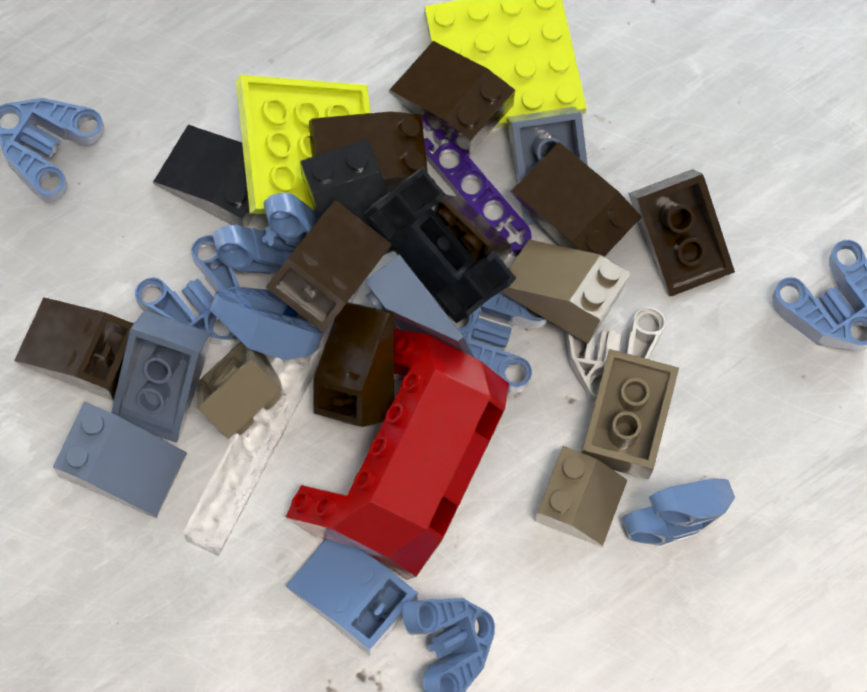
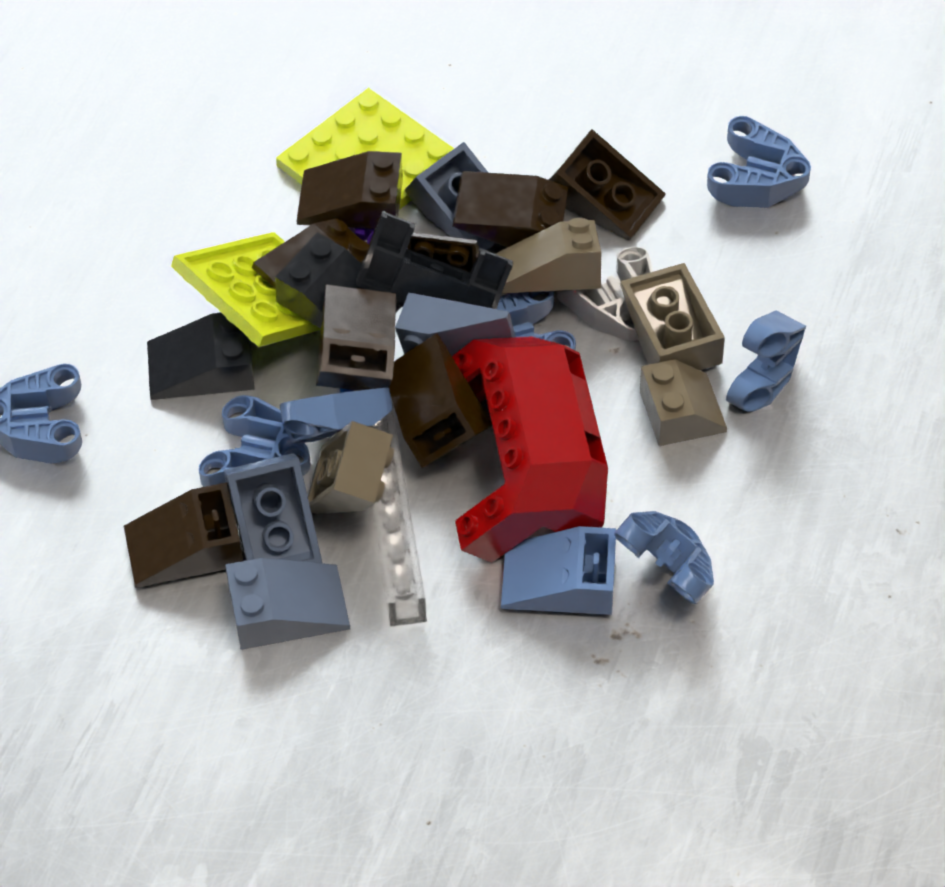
camera: 30 degrees left, 20 degrees down
medium blue connector [213,192,318,274] -> none

